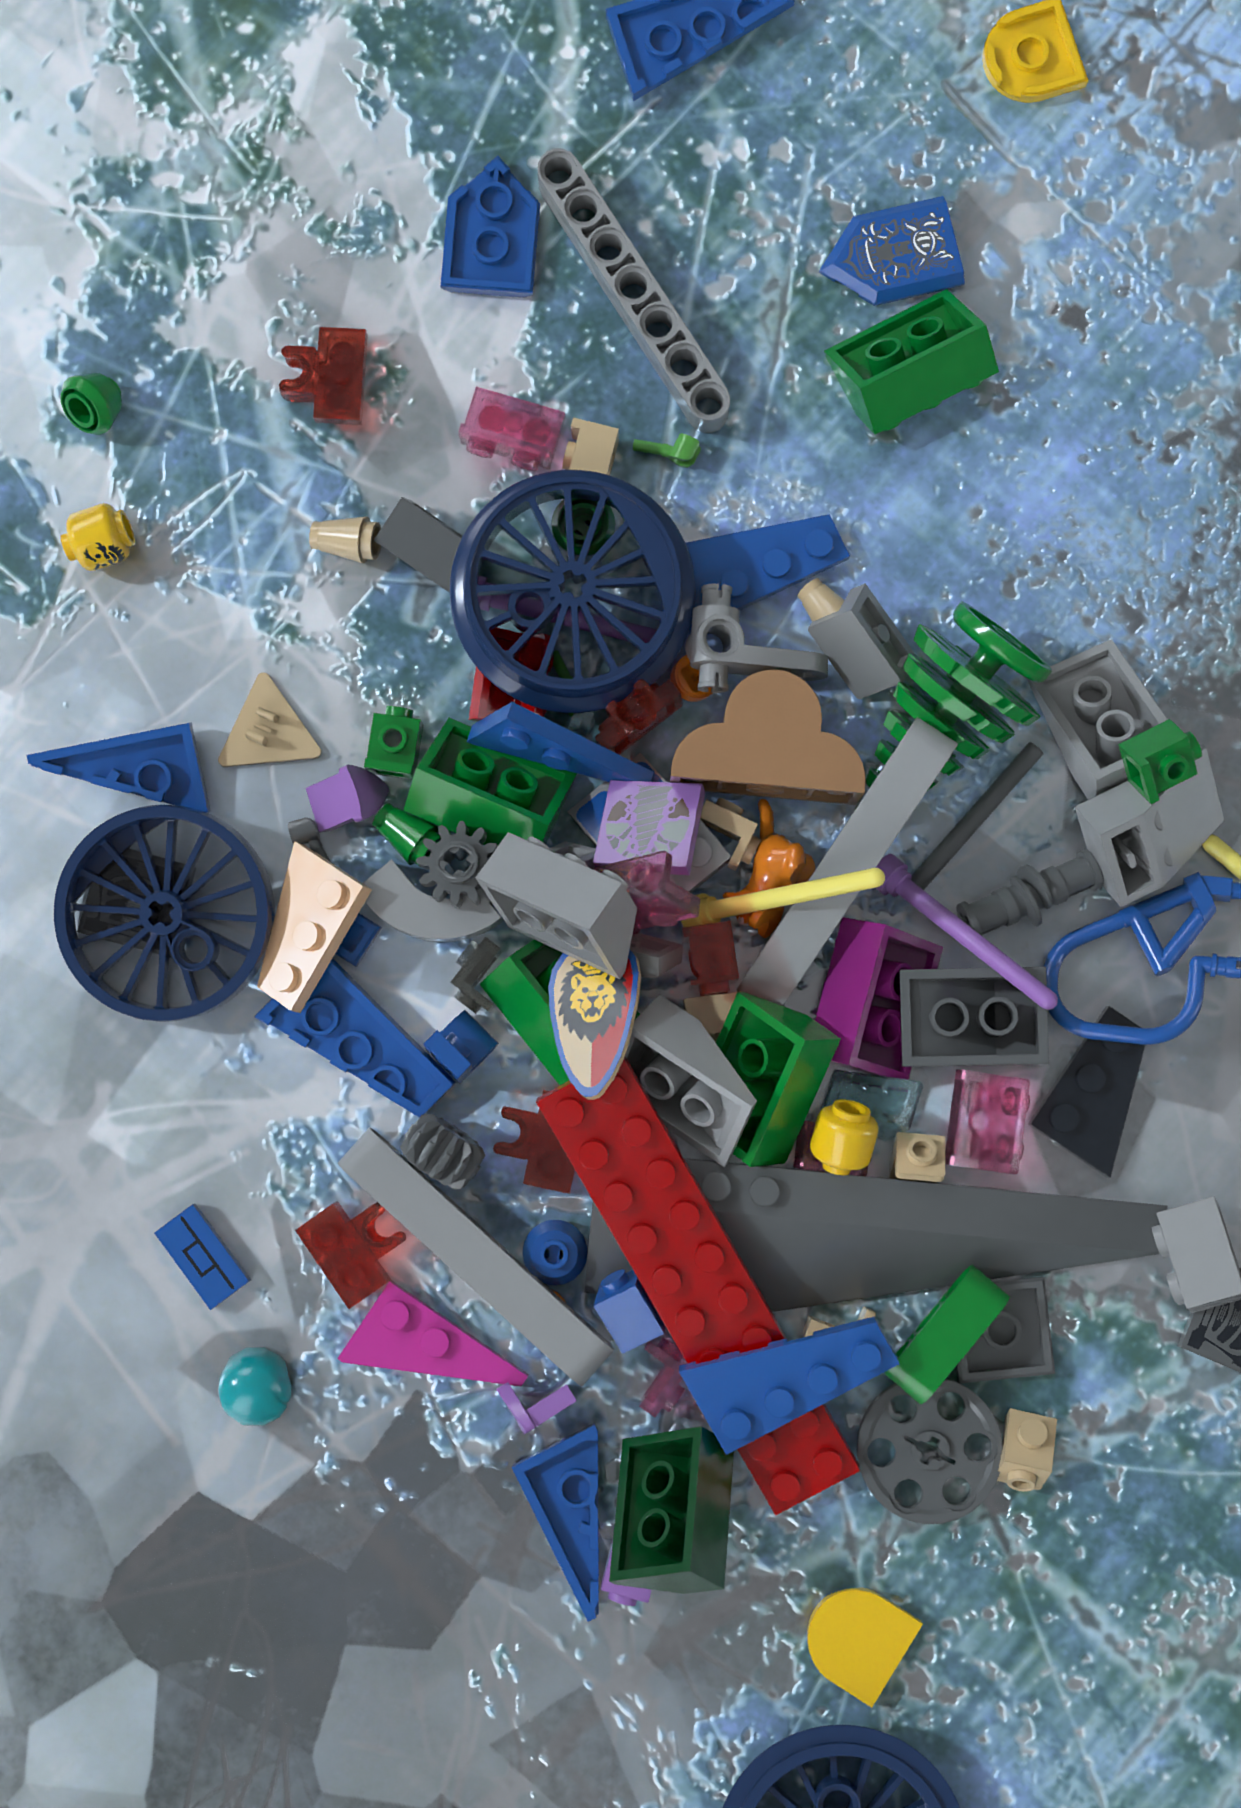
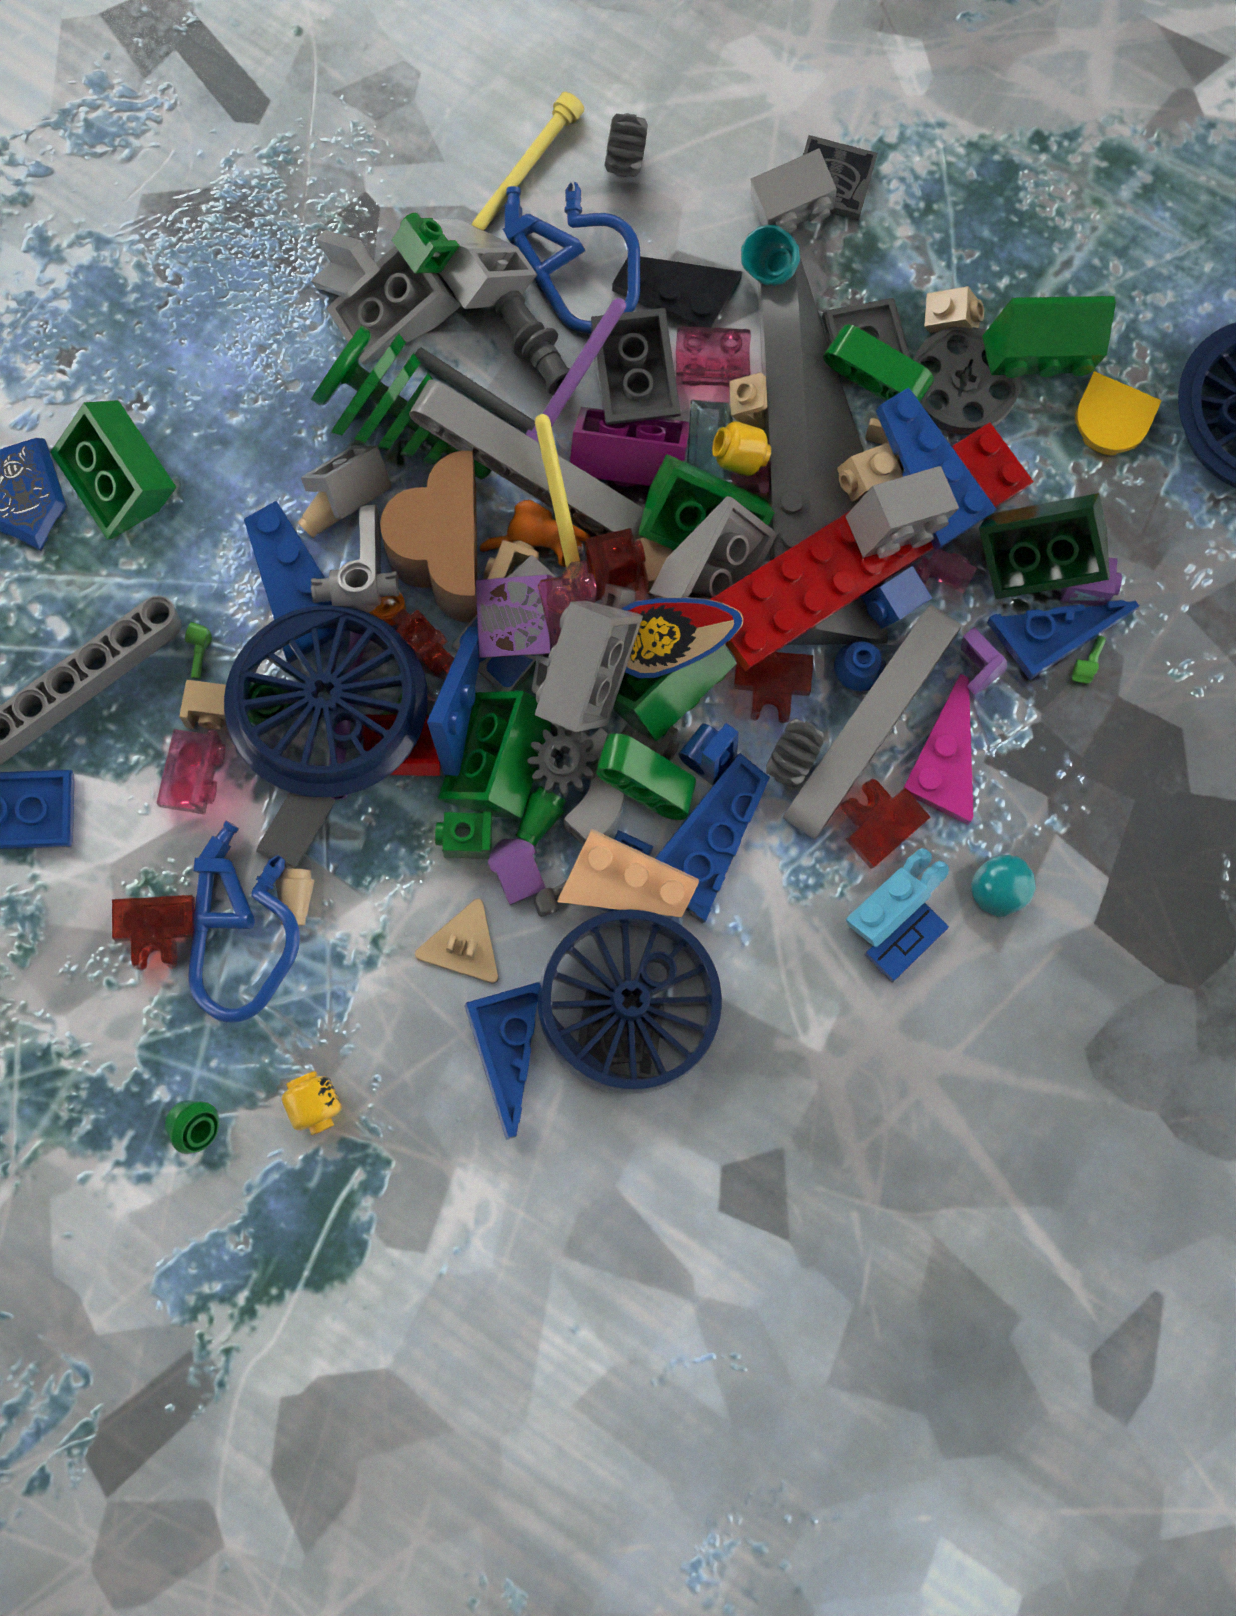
camera: 105 degrees left, 10 degrees down
none -> blue piece [188,820,300,1023]
none -> light grey panel [311,230,380,298]
none -> green beam [596,733,697,820]
none -> teal hair [741,225,800,286]
none -> tan bracket [837,442,903,502]
none -> light grey brick [846,466,959,558]
none -> medium azure hinge [846,848,950,947]
none -> green slope [982,296,1116,378]
none -> bright green hand [1072,635,1106,684]

